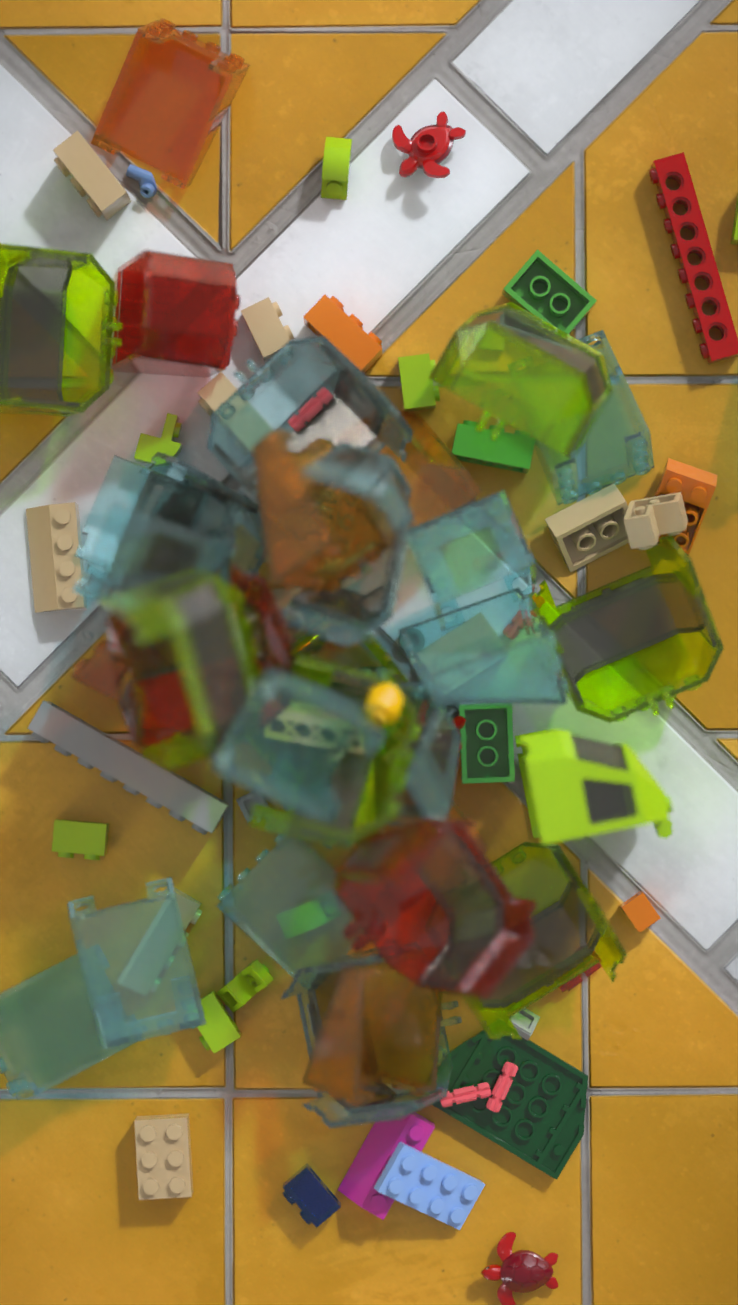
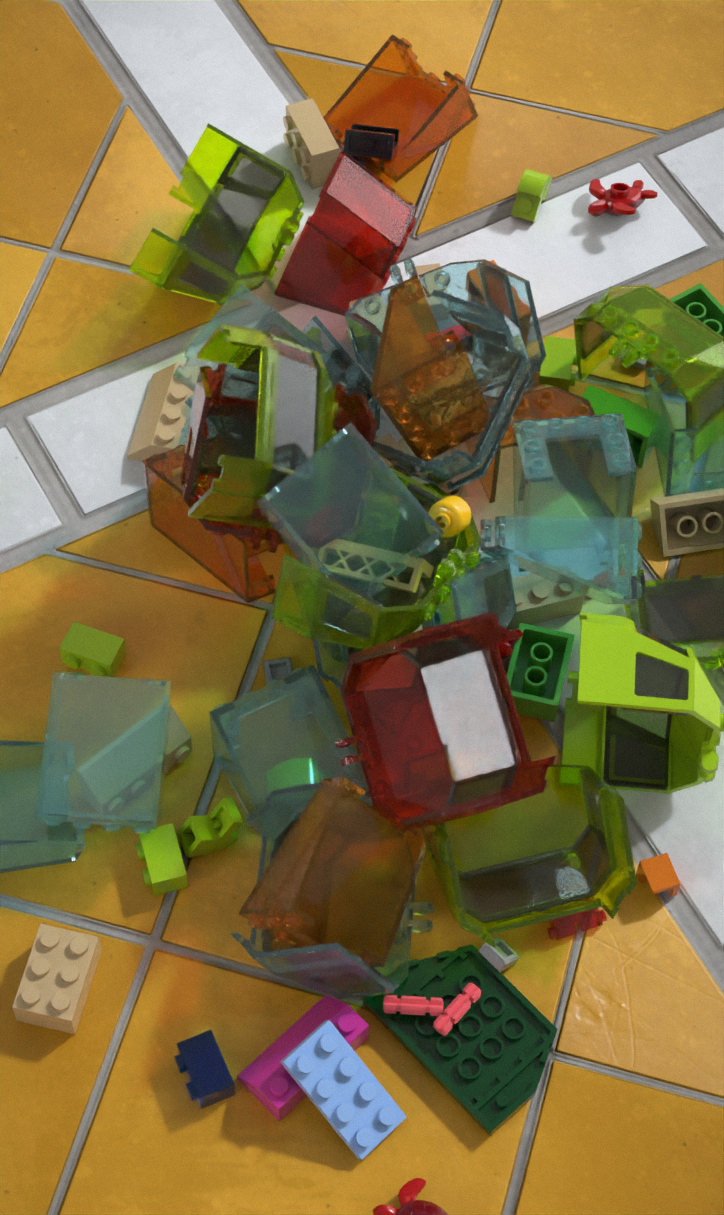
camera: 10 degrees right, 30 degrees down
light grey brick [28,701,230,835] -> none
none -> black panel [343,124,399,160]

